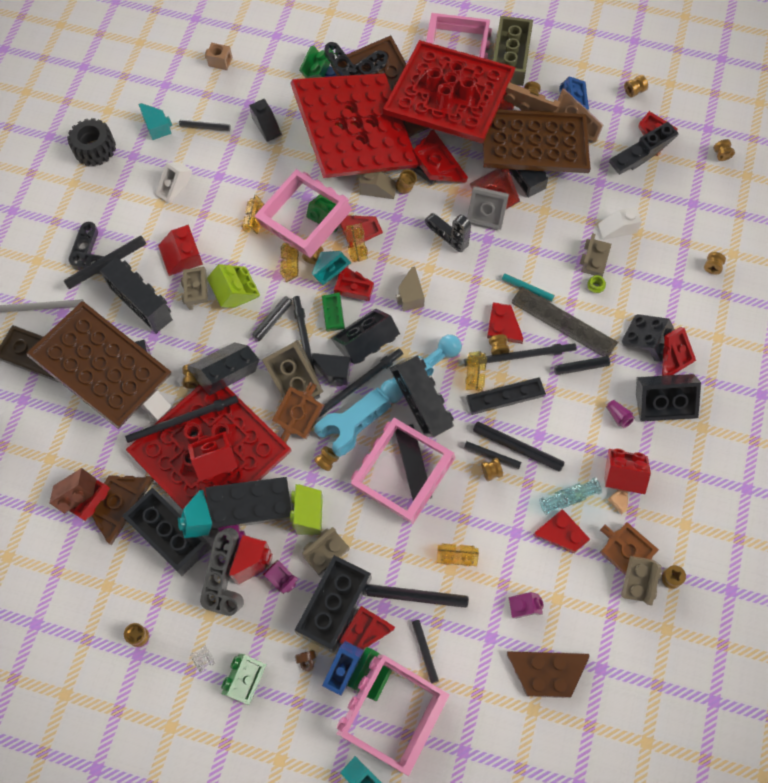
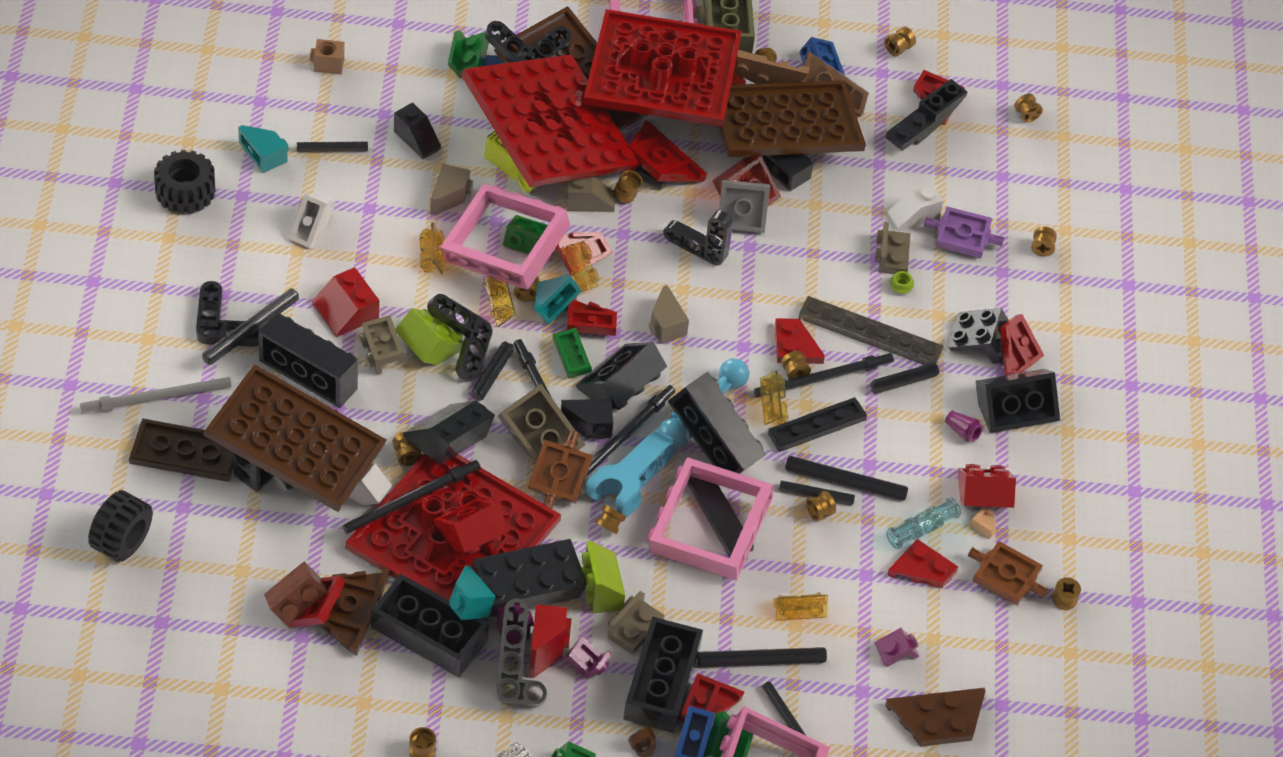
camera: 20 degrees left, 15 degrees down
teal bar [502,273,555,302] -> none
dark tan bracket [621,556,662,606] -> none
none -> black beam [427,294,493,381]
none -> dark tan slope [430,164,474,215]
none -> medium lavender plate [924,206,1004,258]

